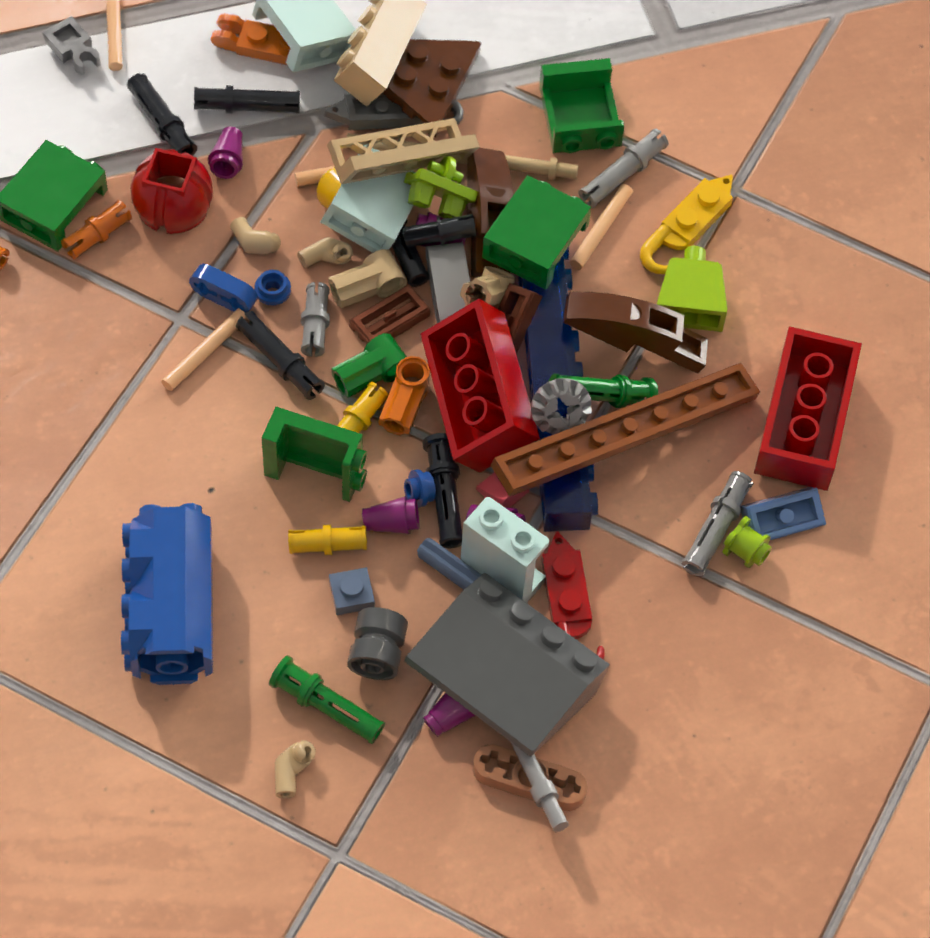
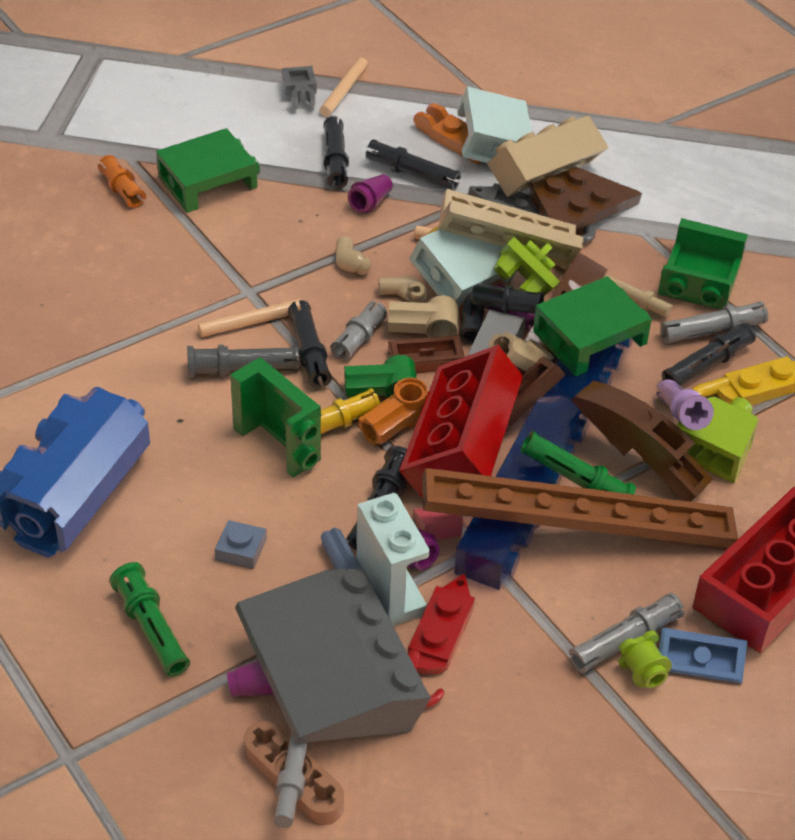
camera: 30 degrees right, 15 degrees down
orange pin [61,200,132,259] -> none
red piece [130,148,213,234] -> none
blue beam [189,264,258,313] -> none
blue plate [254,270,291,305] -> none
tan arm [275,741,316,798] -> none
yellow pin [288,524,367,555] -> none
dark grey wheel [347,607,408,680] -> none
magenta cone [362,496,420,534] -> none
blue plate [404,469,436,508] -> none
light grey gear [531,378,592,435] -> none
light nougat bar [569,184,633,270] -> none
none -> dark grey pin [187,344,299,378]
none -> lavender pin [656,379,714,430]
none -> black pin [661,323,756,386]

